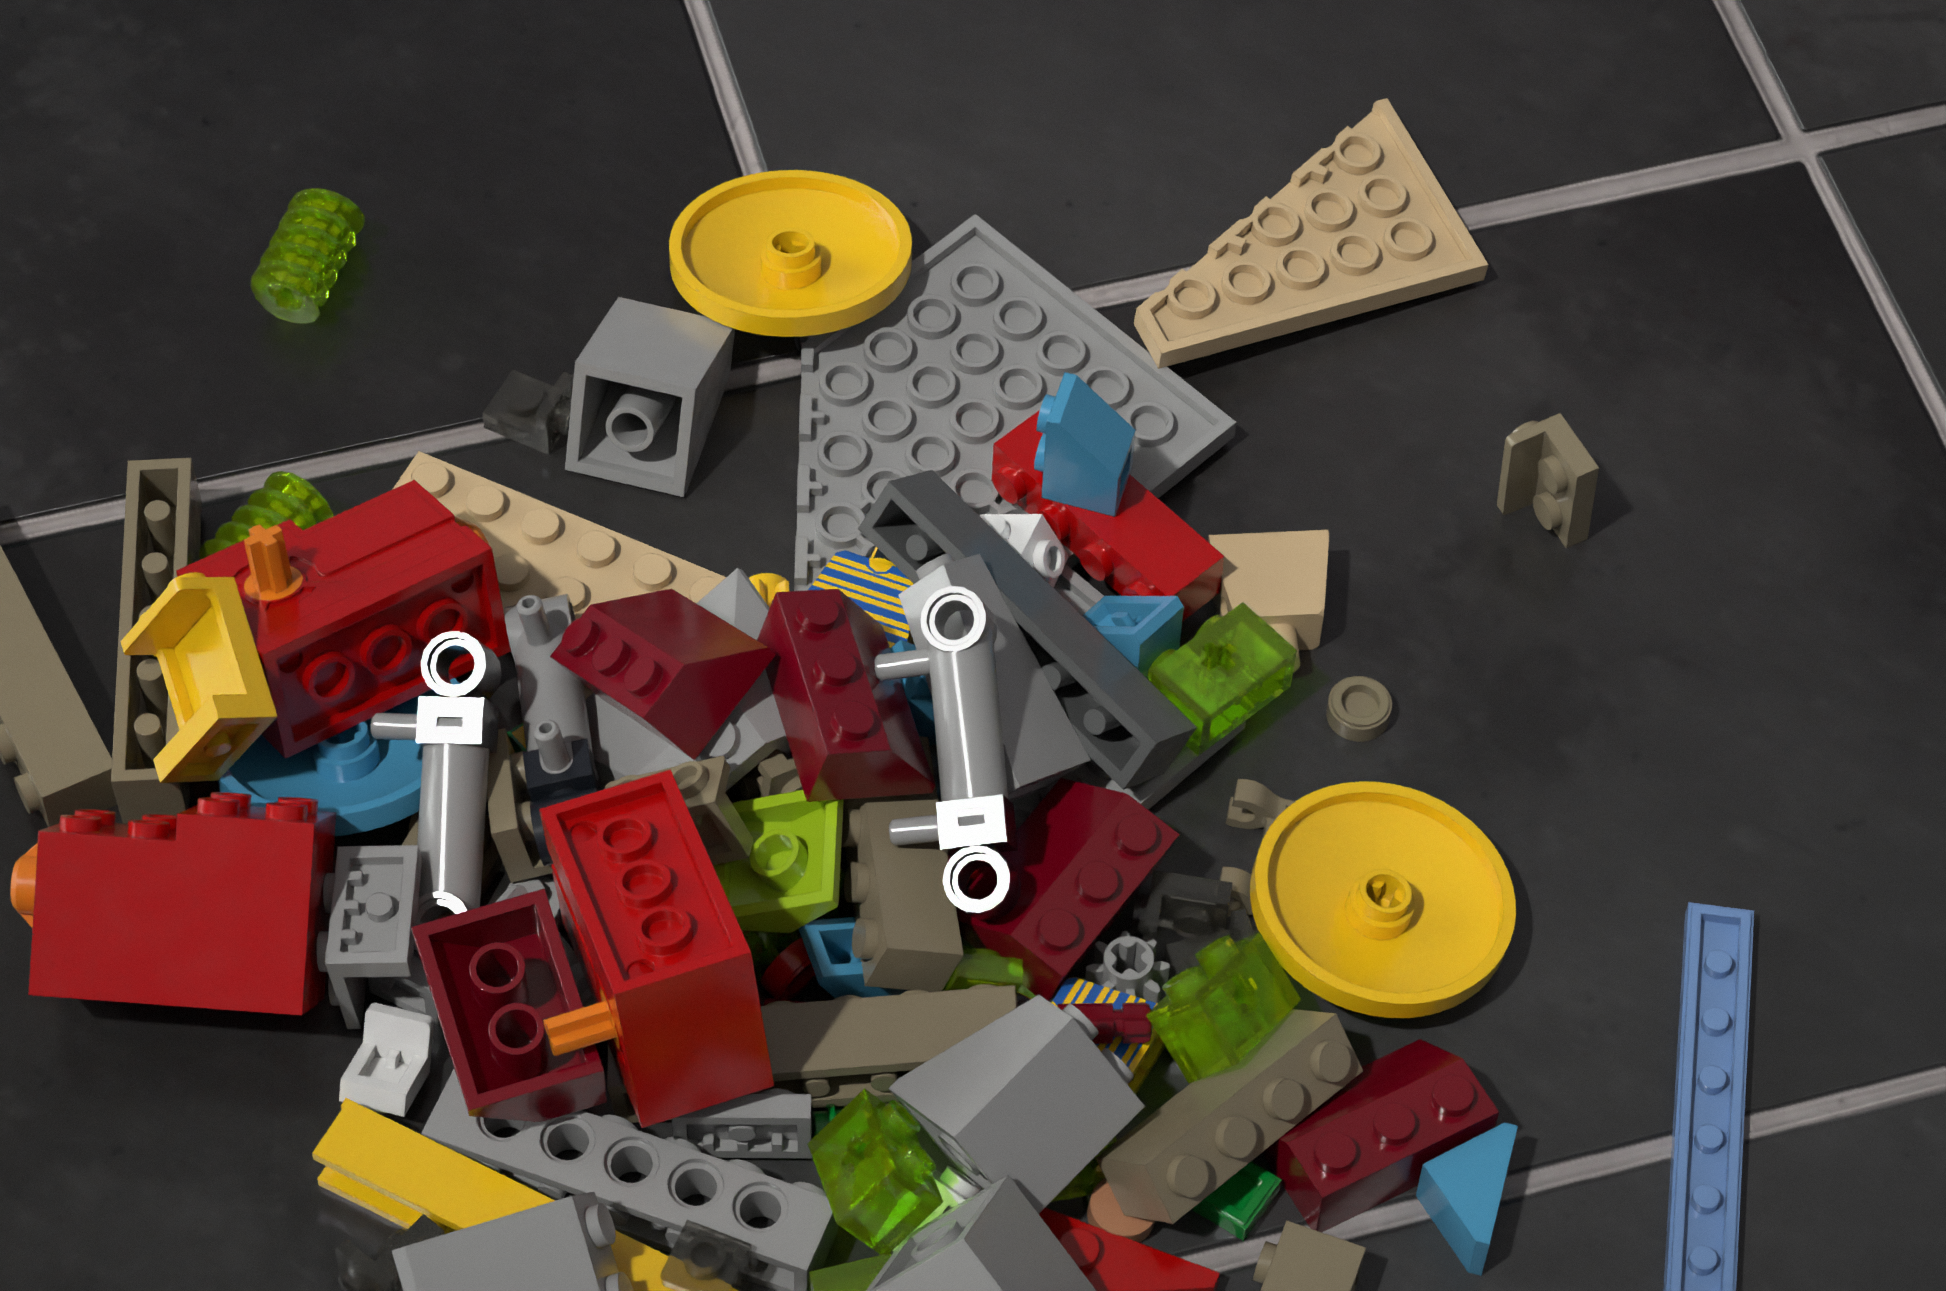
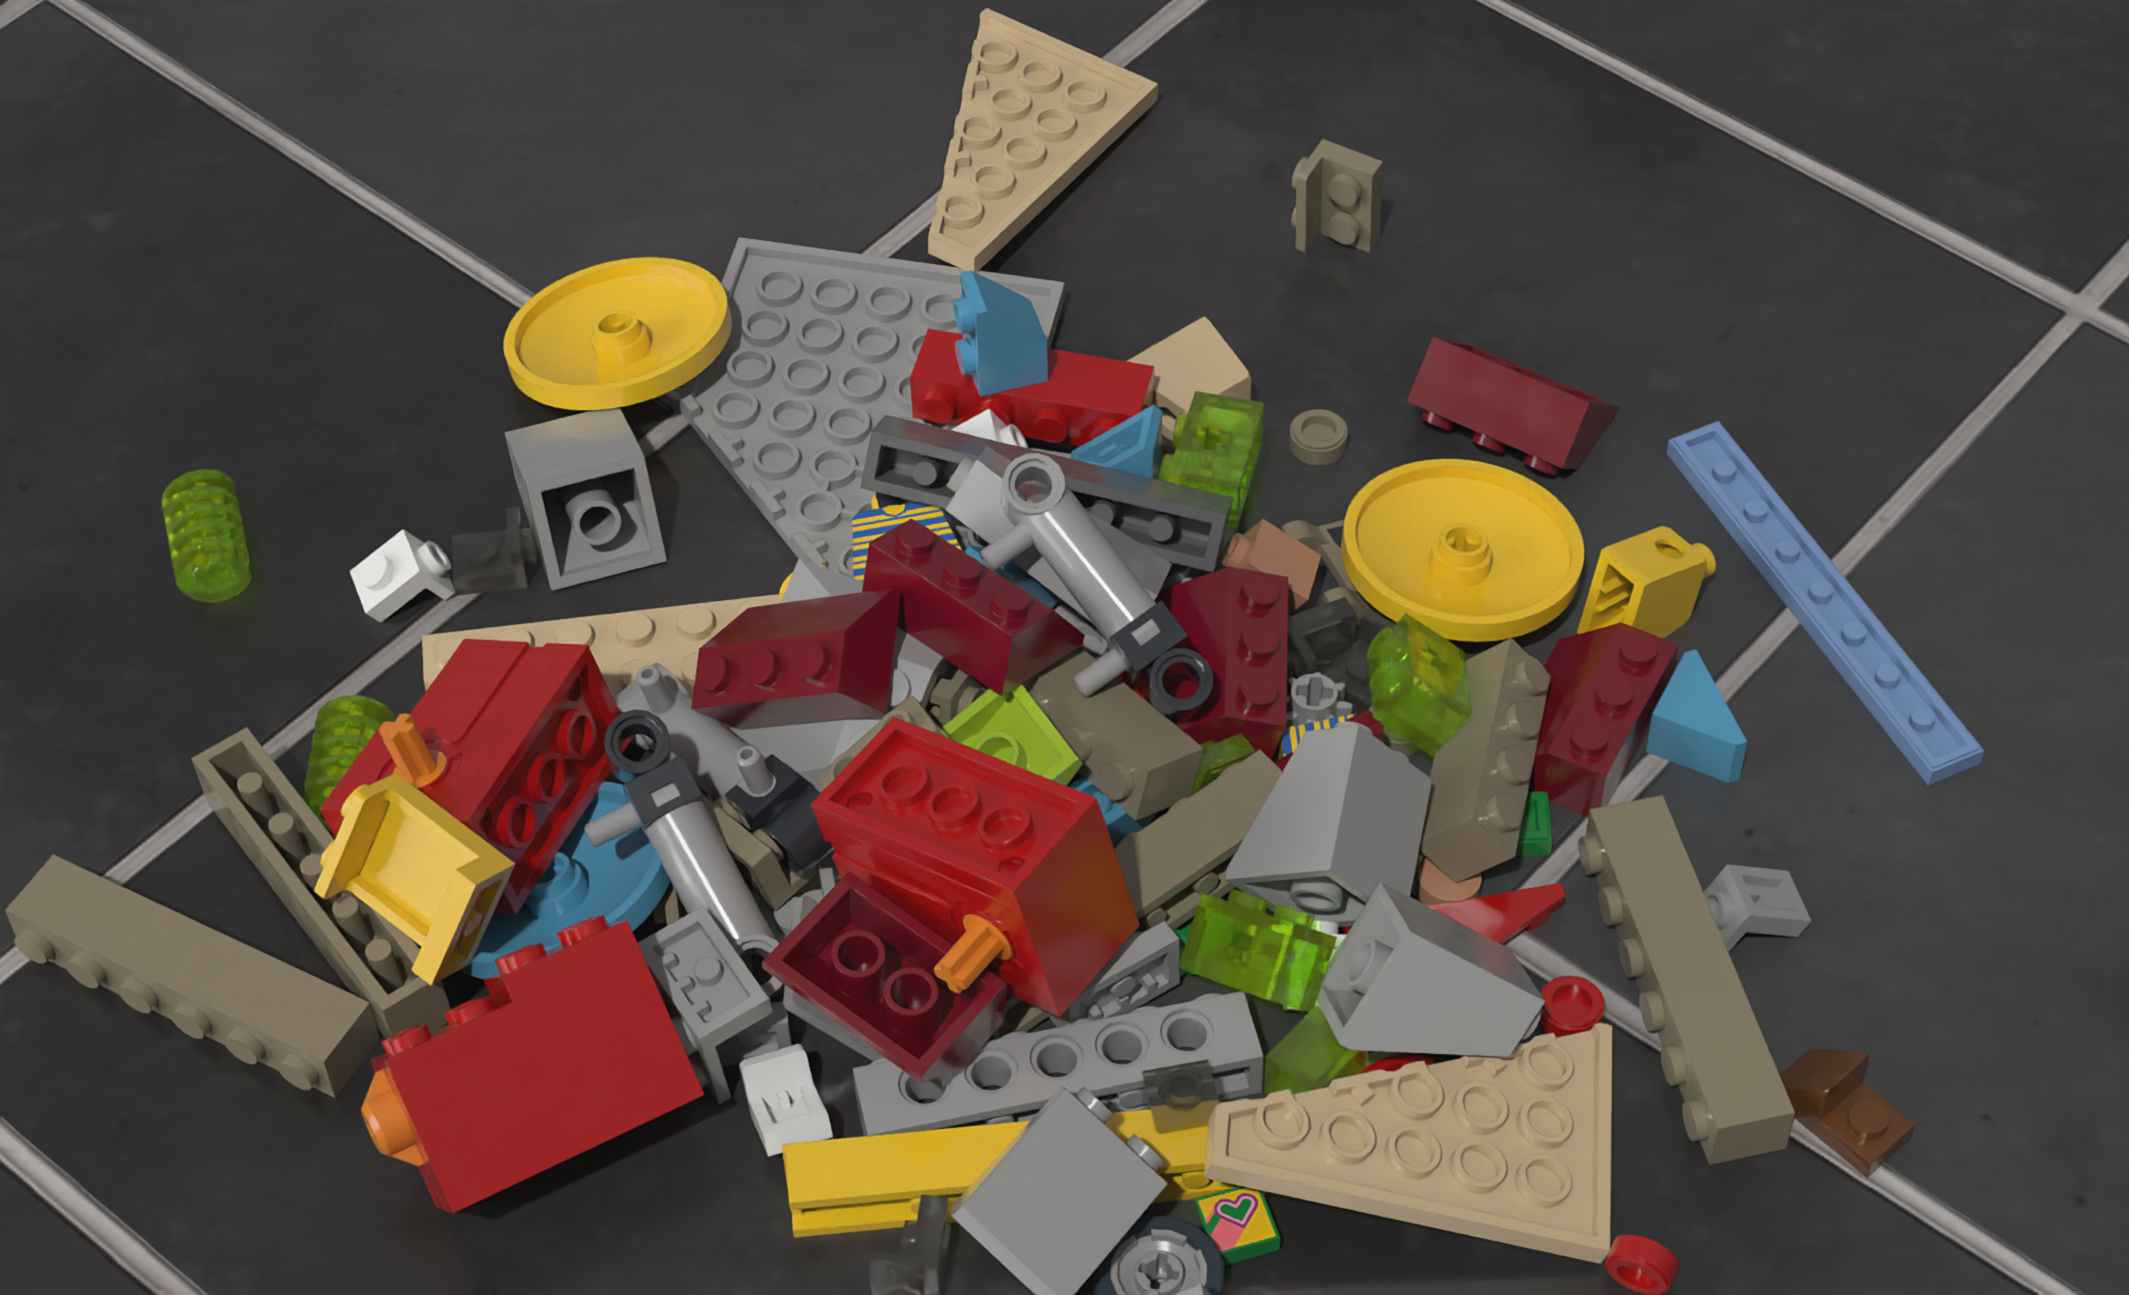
camera: 30 degrees left, 5 degrees down
none -> white bracket [350,529,456,623]
none -> nougat brick [1219,519,1321,616]
none -> dark red slope [1407,337,1619,475]
none -> yellow torso [1577,526,1716,638]

